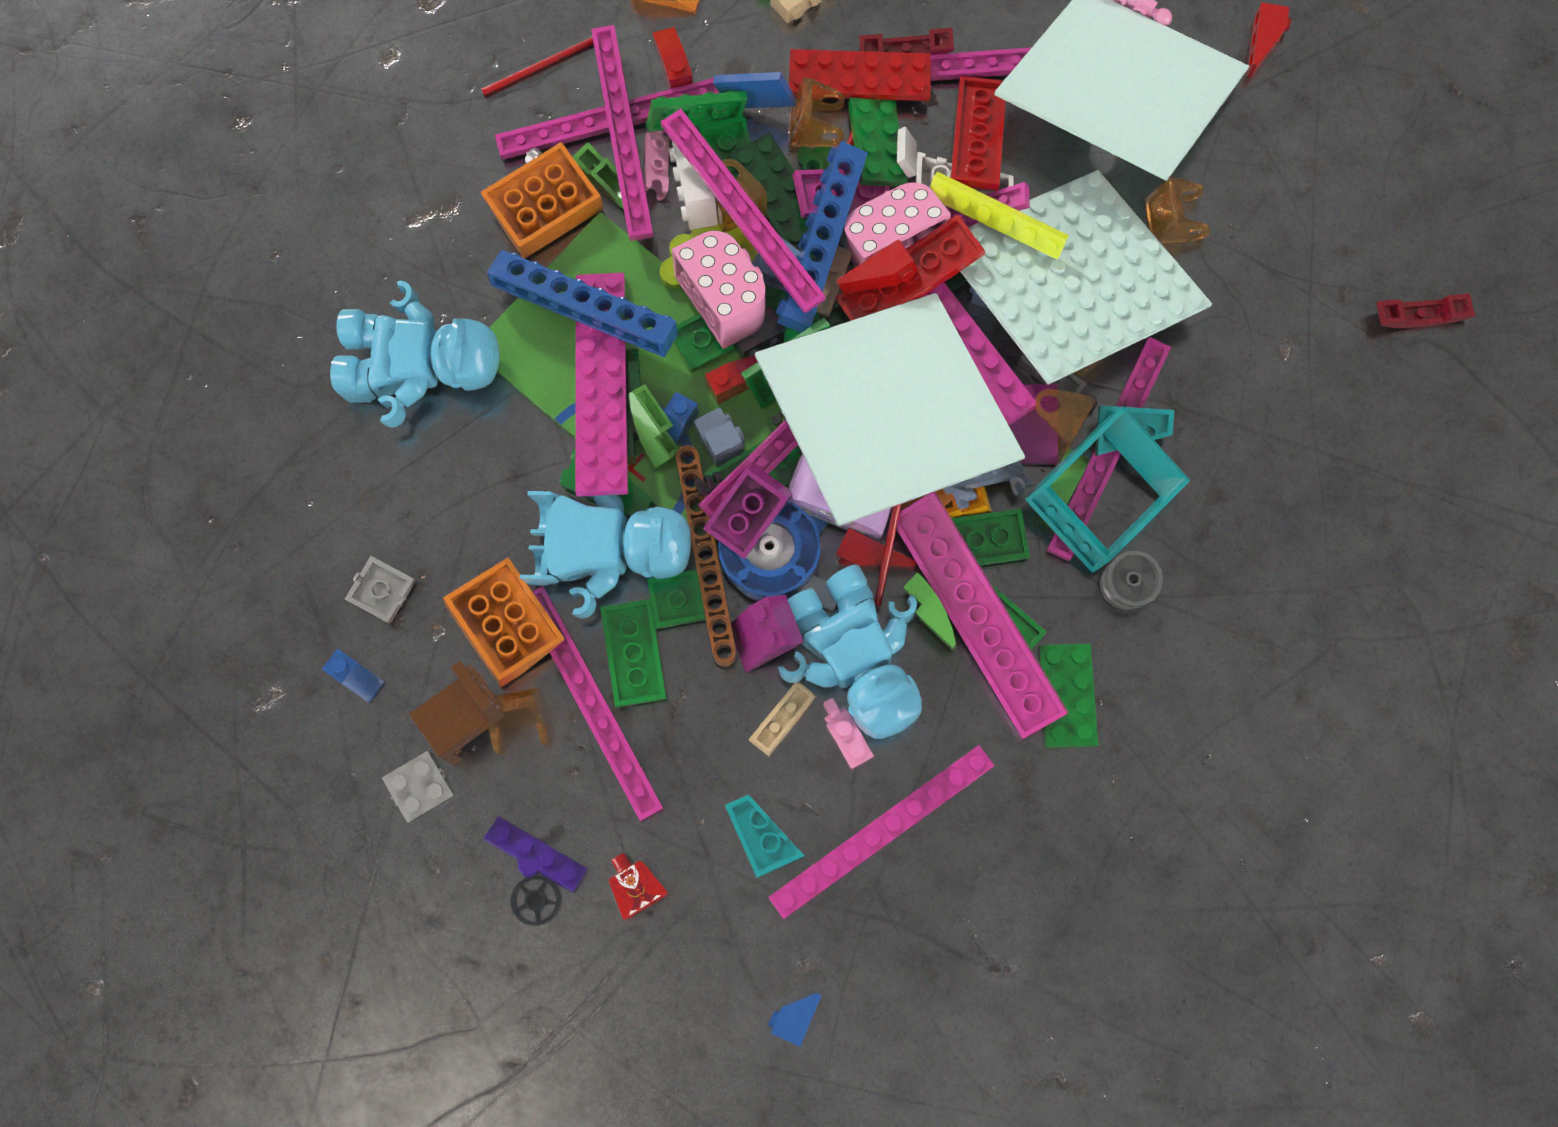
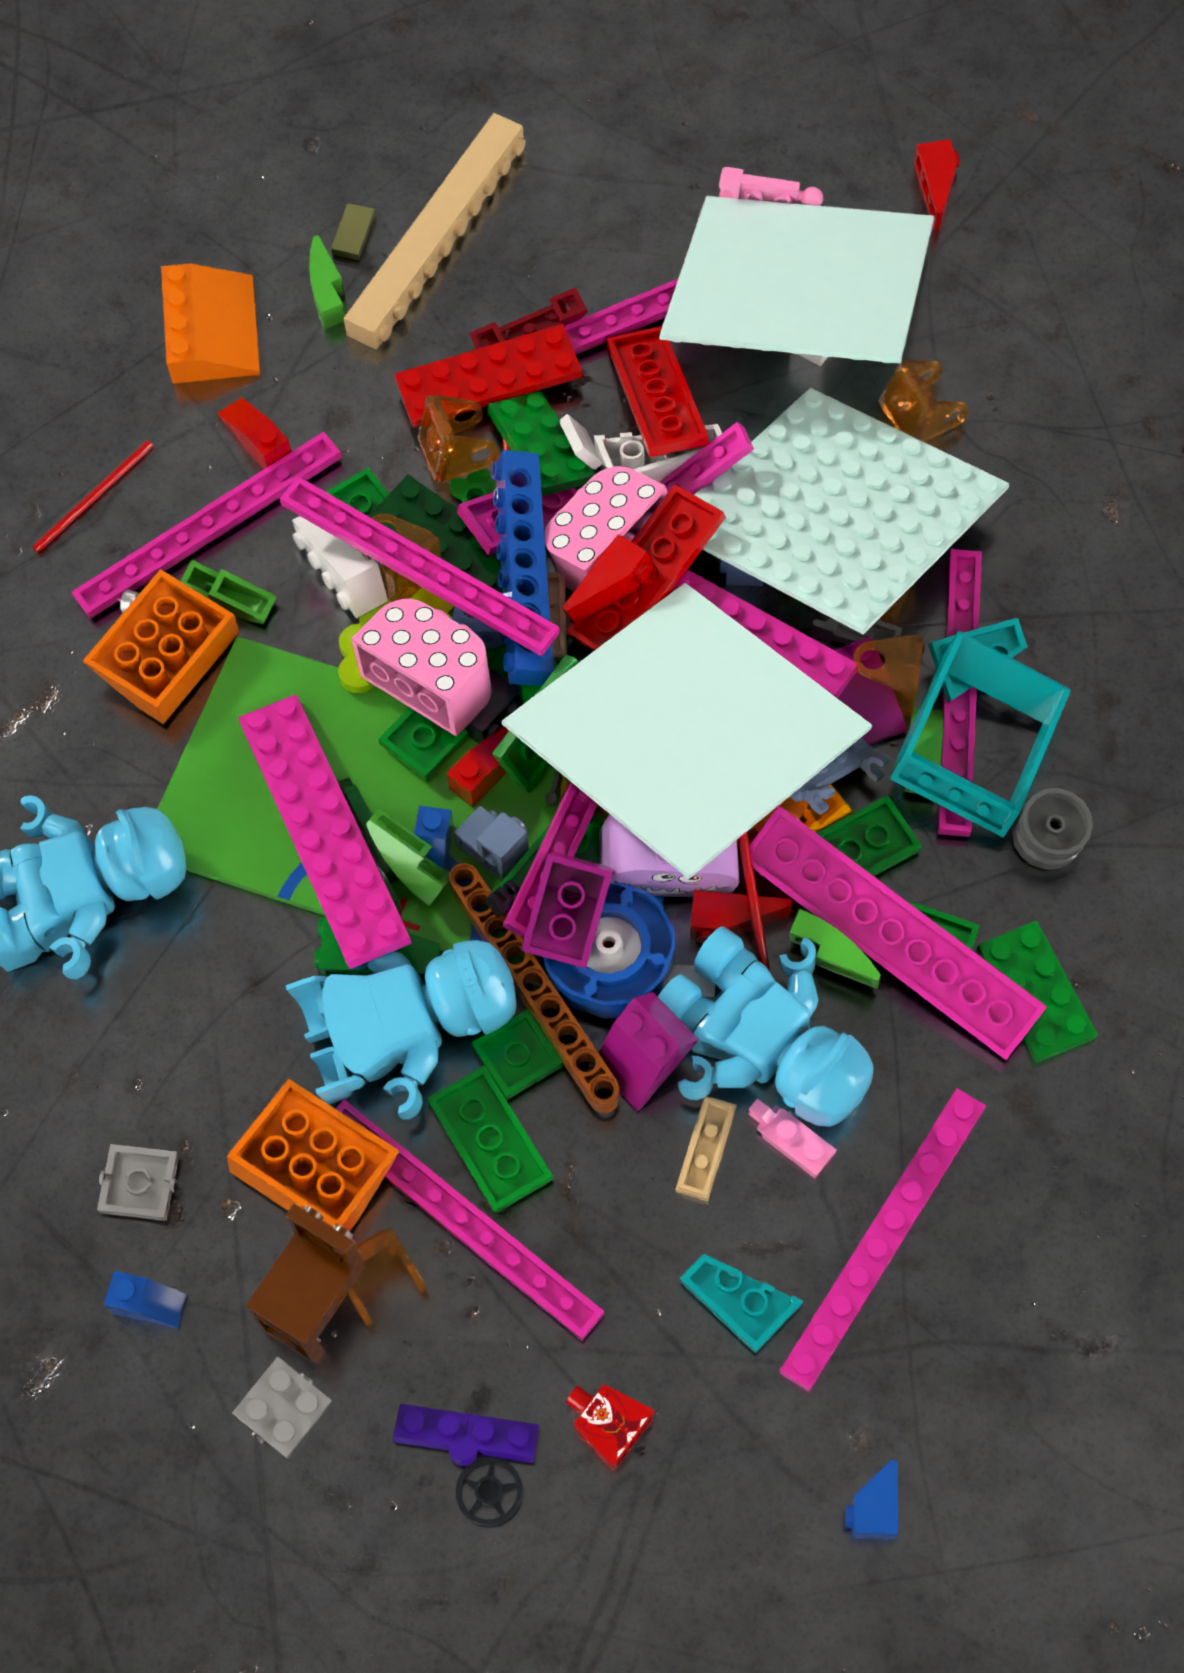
camera: 20 degrees left, 10 degrees down
blue brick [487,250,678,358] -> none
dark pink plate [591,25,654,241] -> none
bright pink plate [642,131,670,201] -> none
green plate [646,90,747,132] -> none
blue tile [713,72,797,109] -> none
neon yellow plate [930,172,1069,260] -> none

